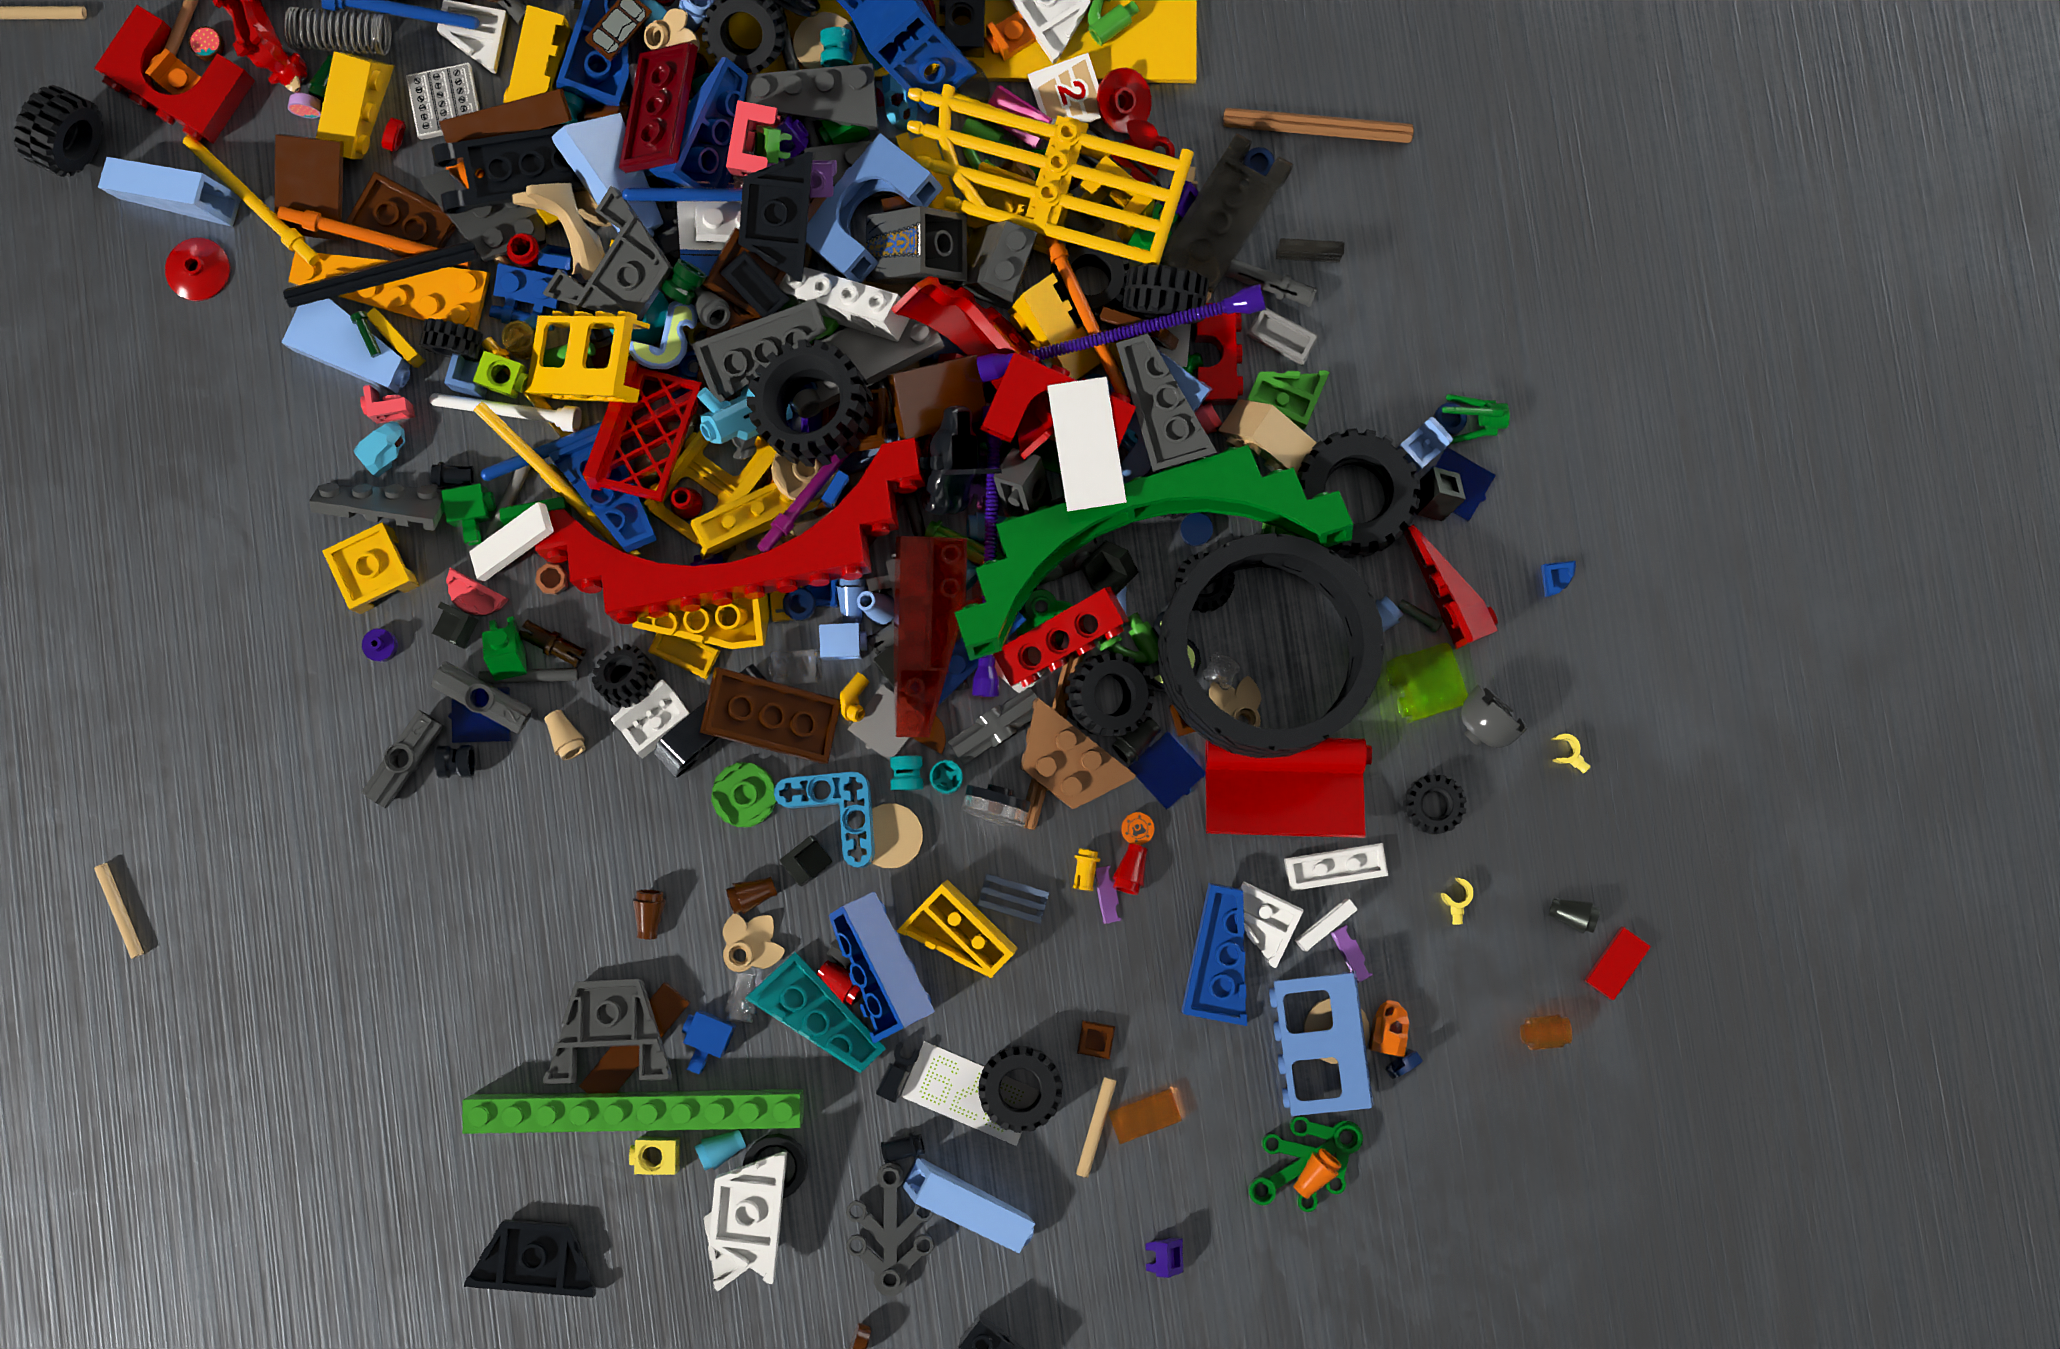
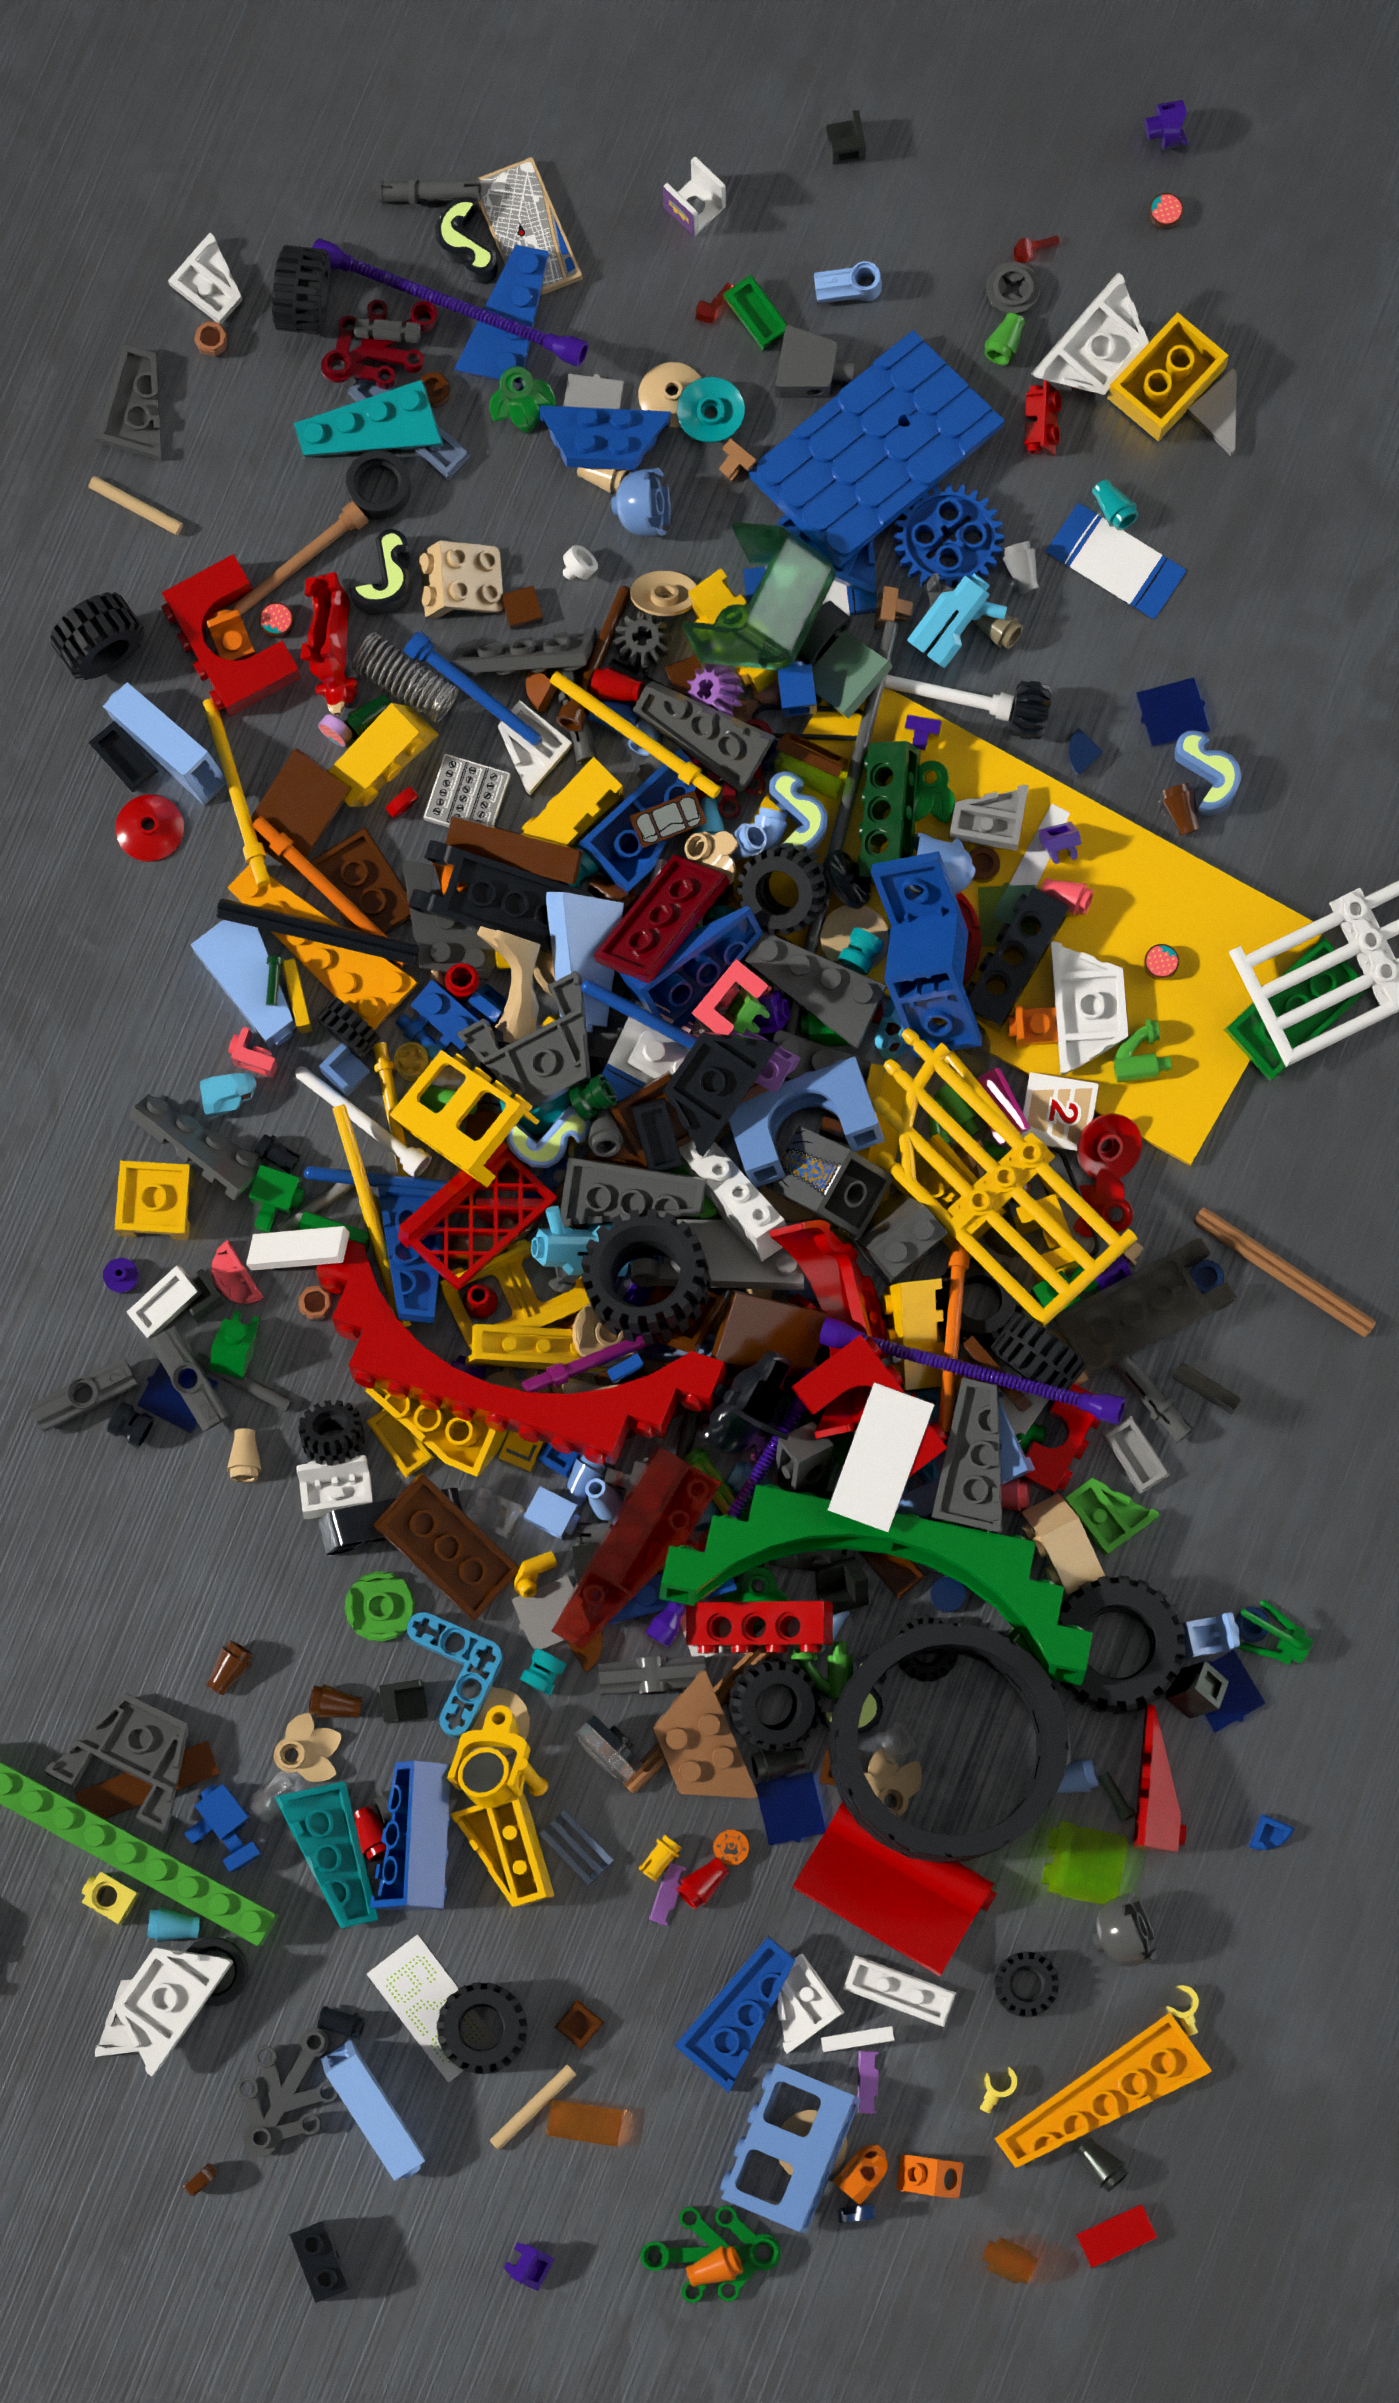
camera: 35 degrees right, 5 degrees down
lime brick [473,351,528,399] -> none
dark brown pin [519,619,586,668] -> none
dark blue tile [783,587,816,621] -> none
black bar [875,1041,920,1103] -> none
teal wheel [929,760,963,794] -> none
none -> black tile [88,721,159,793]
none -> white tile [127,1266,202,1339]
none -> blue tile [222,1832,263,1874]
none -> yellow piece [447,1705,548,1808]
none -> reddish brown tile [857,1550,926,1600]
none -> orange bracket [896,2154,964,2199]
none -> light orange wing [994,2012,1212,2168]

